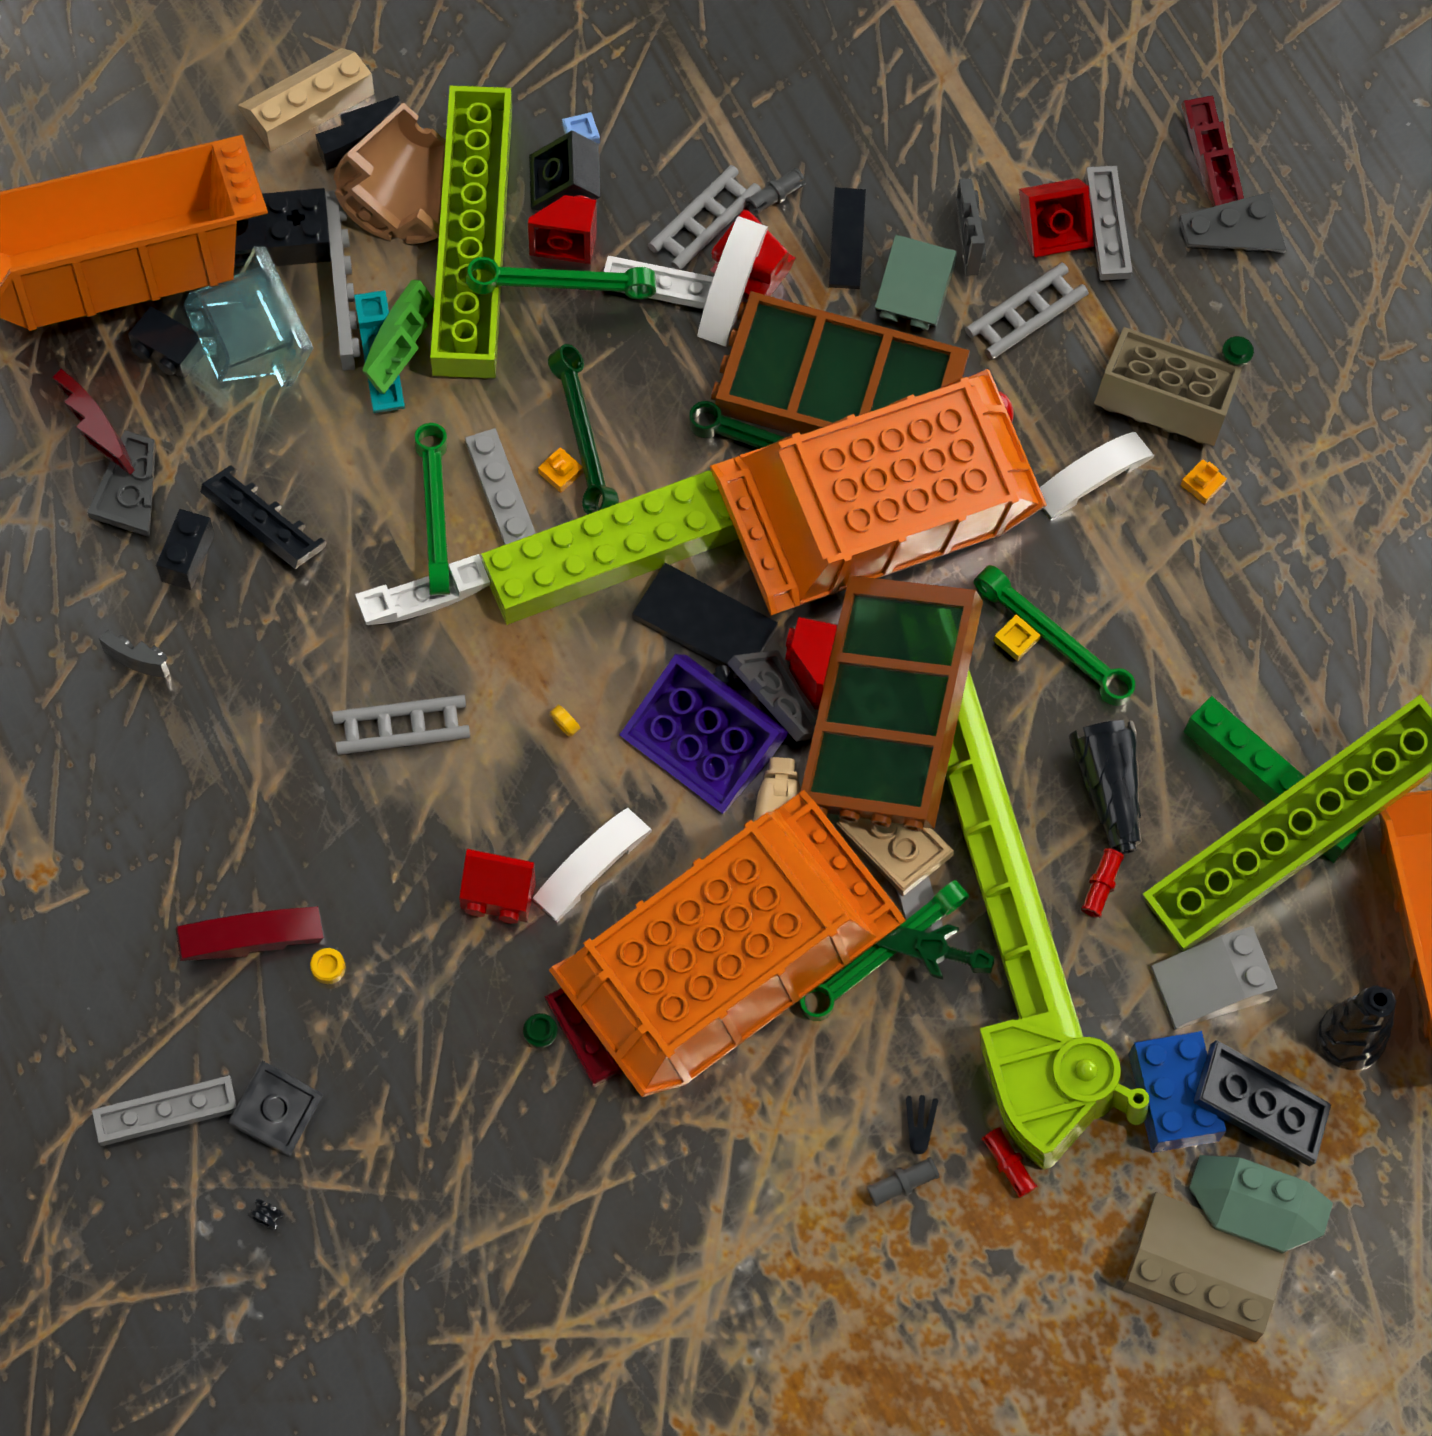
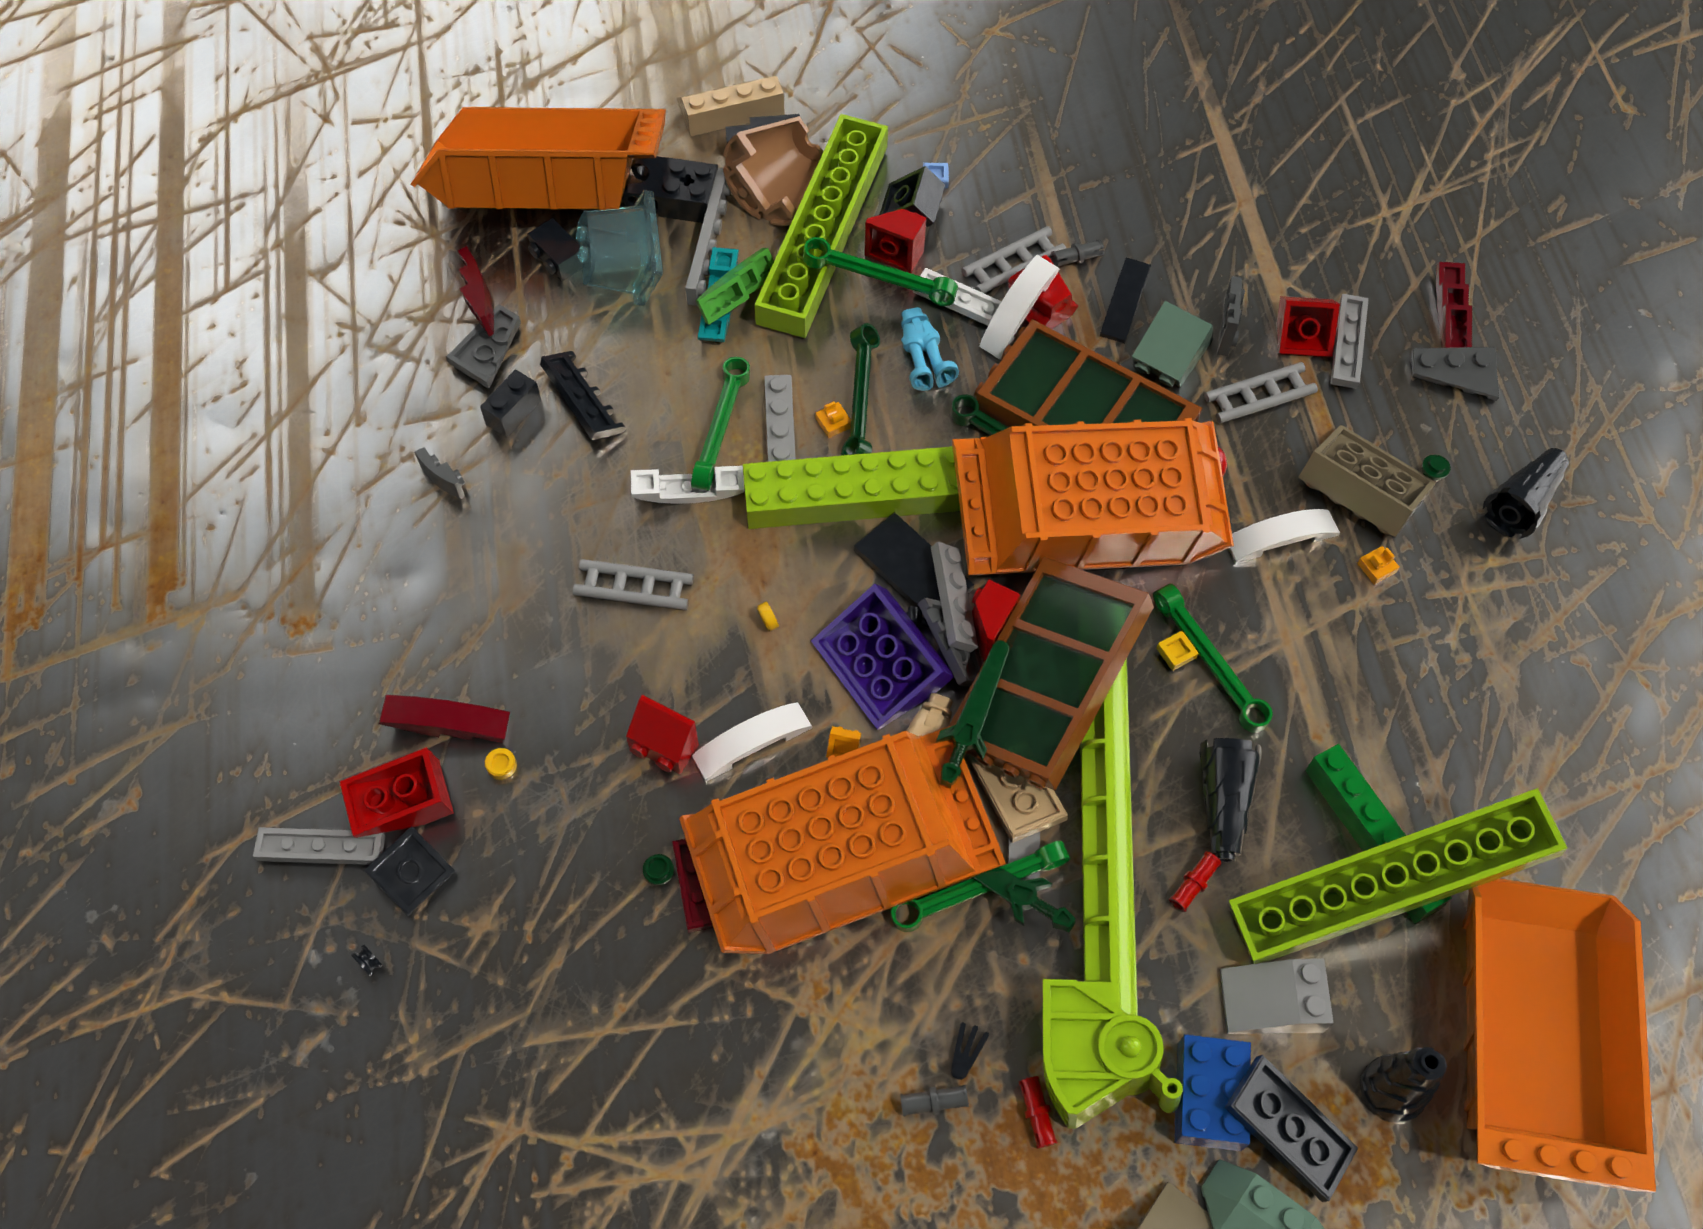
camera: 20 degrees right, 5 degrees down
none -> red slope [339,747,454,838]
none -> light orange tile [826,726,862,757]
none -> medium azure piece [901,307,959,391]
none -> light grey plate [931,542,978,653]
none -> dark green sword [936,640,1009,788]
none -> black cone [1483,448,1569,539]

